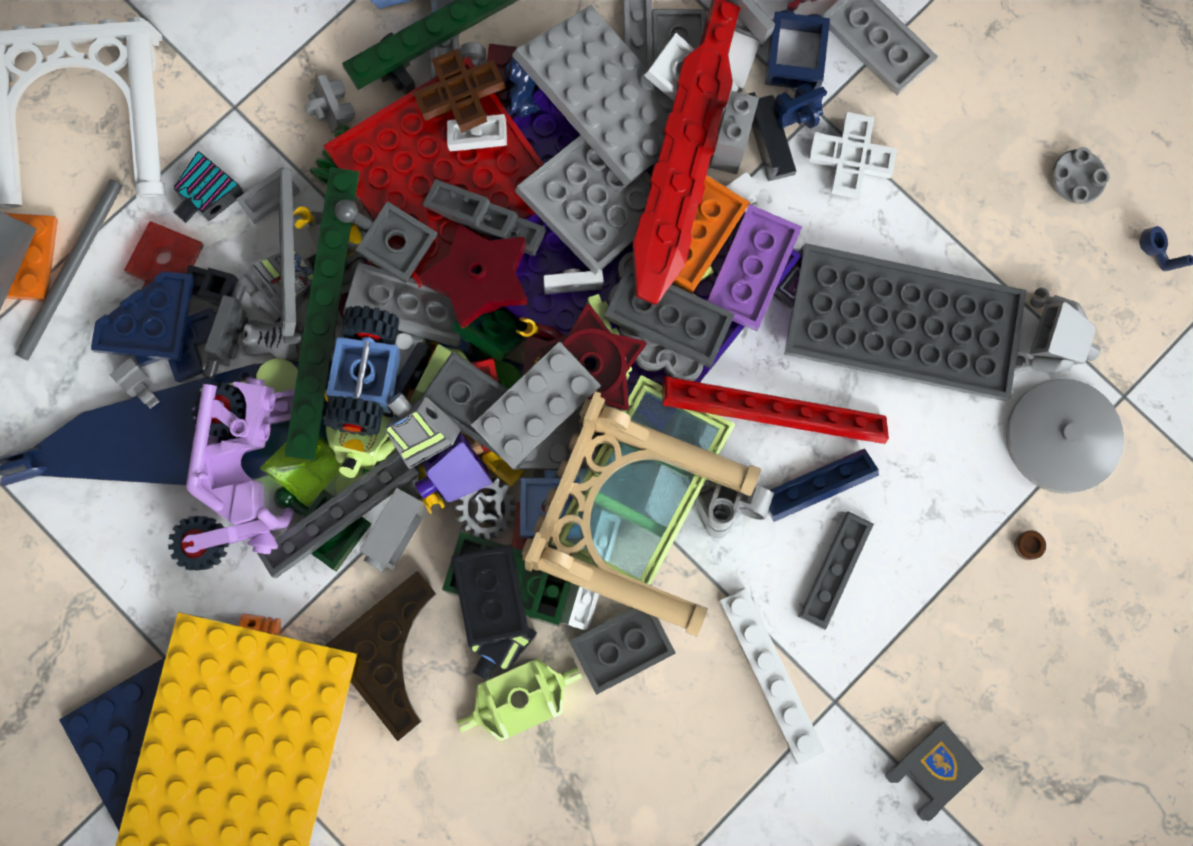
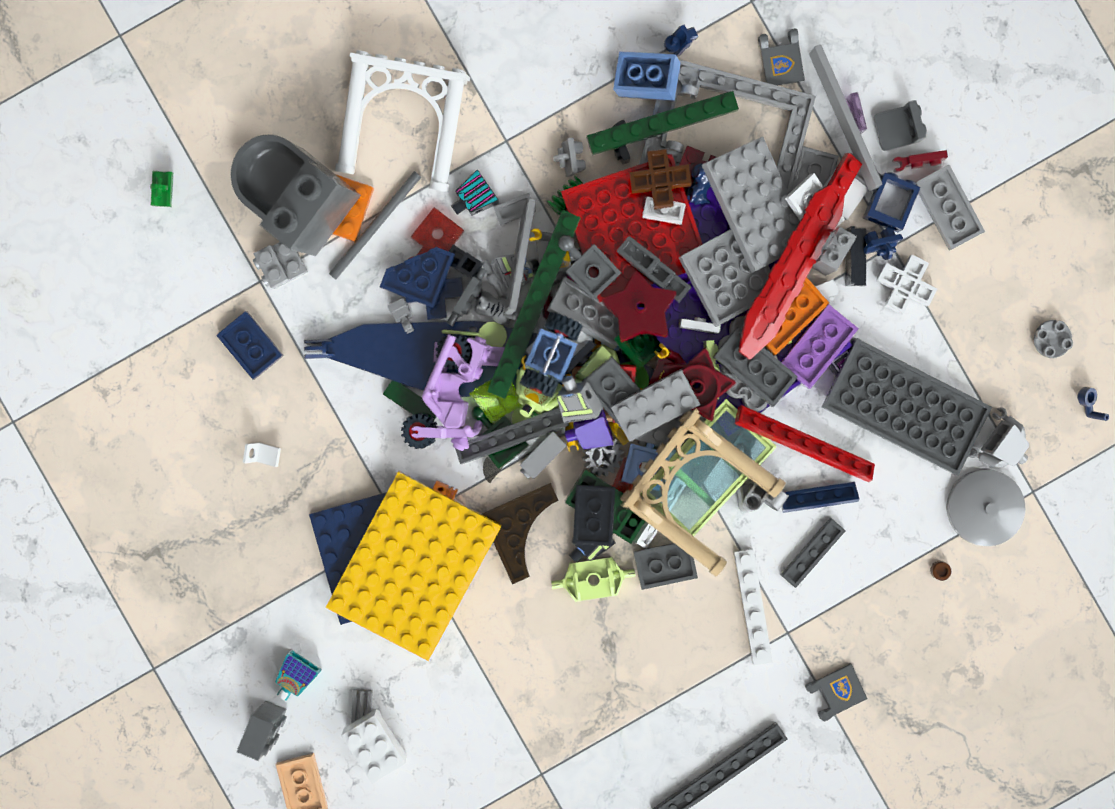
camera: 25 degrees right, 10 degrees up
none -> dark green tile [383,380,437,421]
none -> clear smoke tile [483,457,502,483]

